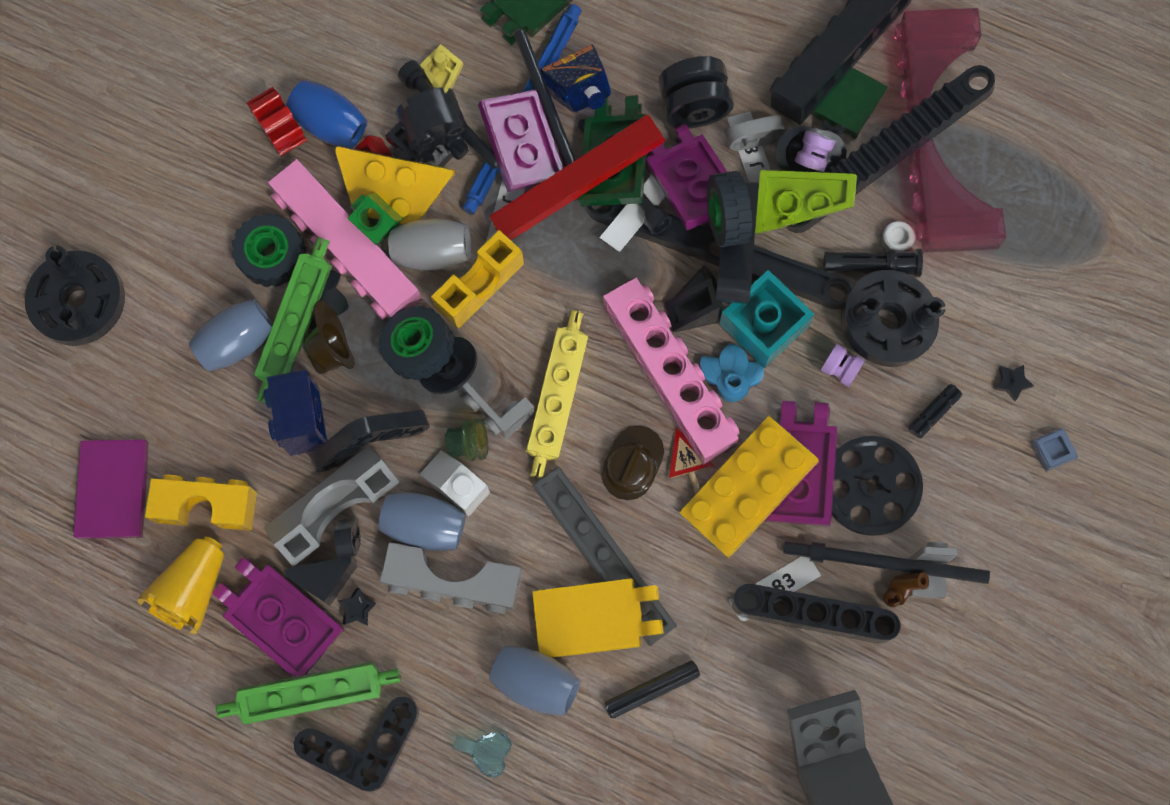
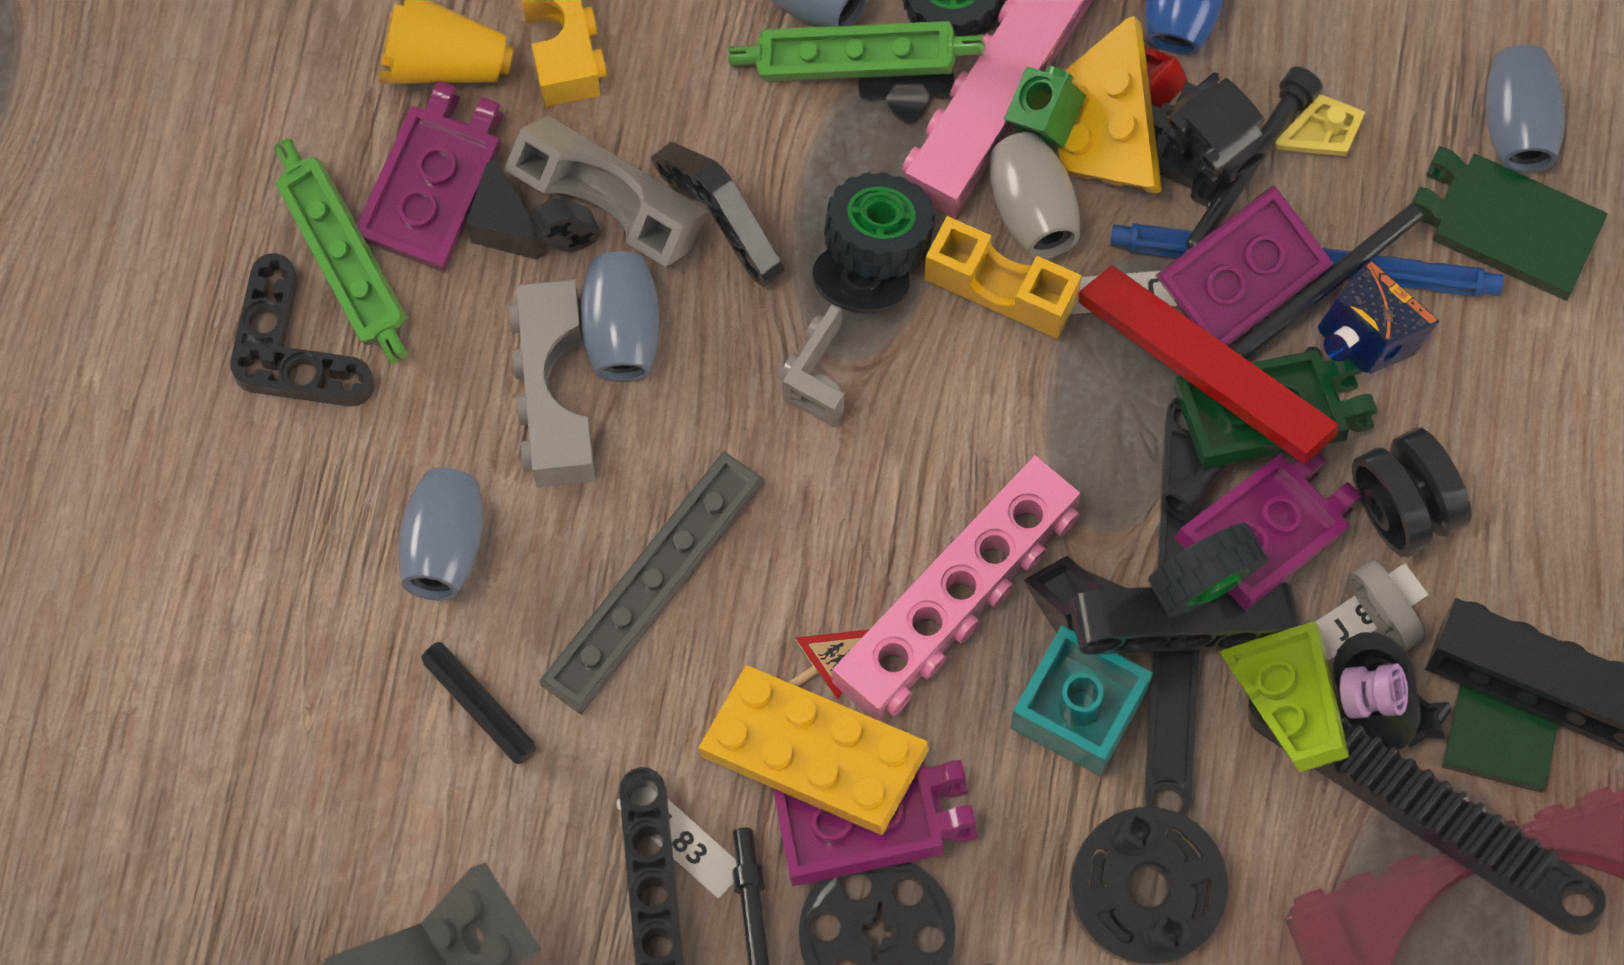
camera: 70 degrees right, 5 degrees down
clear blue brick [264,370,328,456] -> none
dark brown piece [305,301,355,374] -> none
black piece [338,587,376,626] -> none
white slope [419,450,490,517] -> none
clear green piece [445,418,488,461] -> none
clear light blue rock [453,732,512,778] -> none
light yellow plate [525,310,588,479] -> none
yellow tile [532,578,664,658] -> none
white sticker [599,175,665,252] -> none
dark brown piece [602,426,664,501] -> none
dark azure plate [700,343,764,402] -> none
lavender wheel [821,343,865,388] -> none
black pin [823,248,923,277] -> none
white tile [882,221,915,252] -> none

